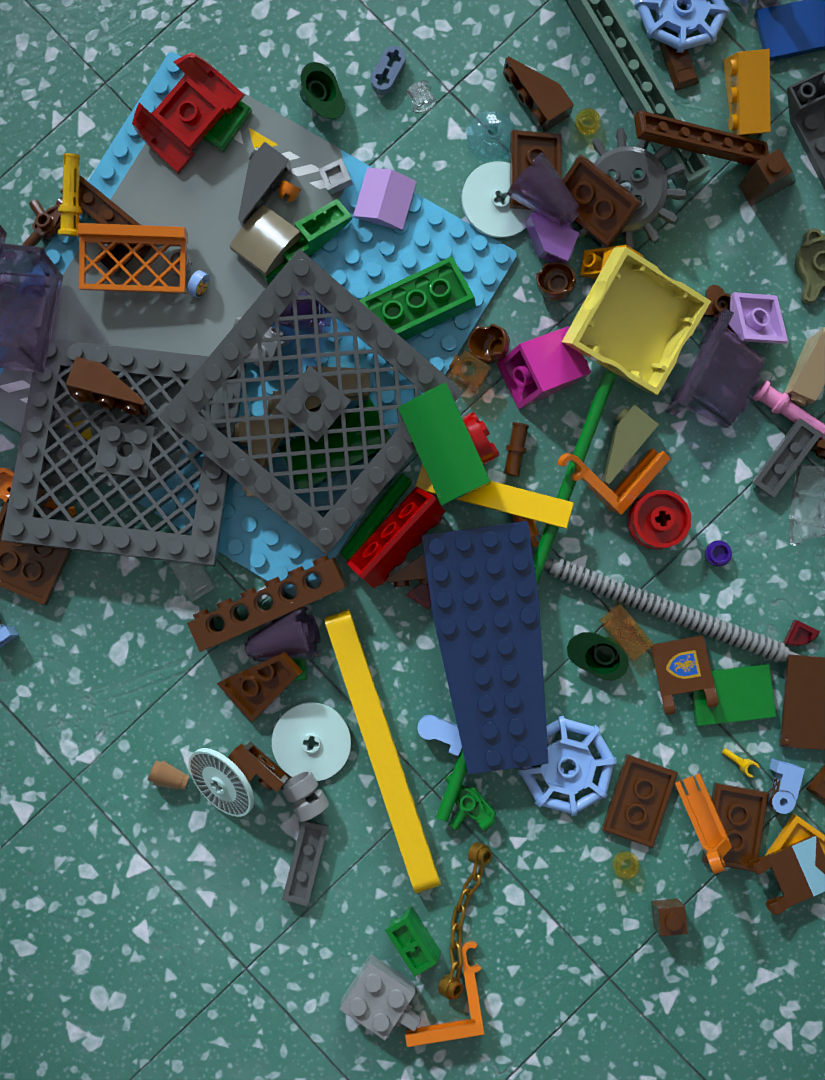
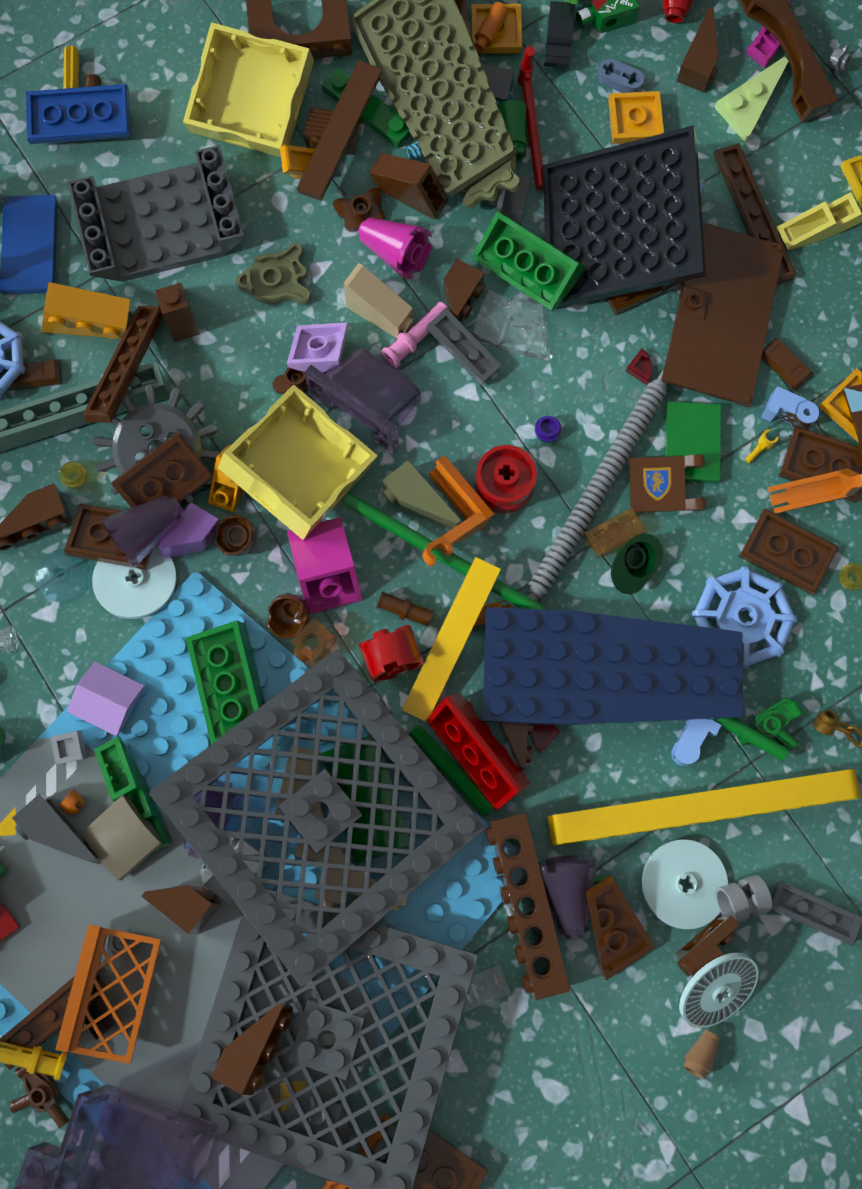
camera: 80 degrees left, 10 degrees down
light blue tile [187,270,210,298] -> none
green slope [398,382,491,506] -> none
none -> reddish brown slope [141,885,220,934]

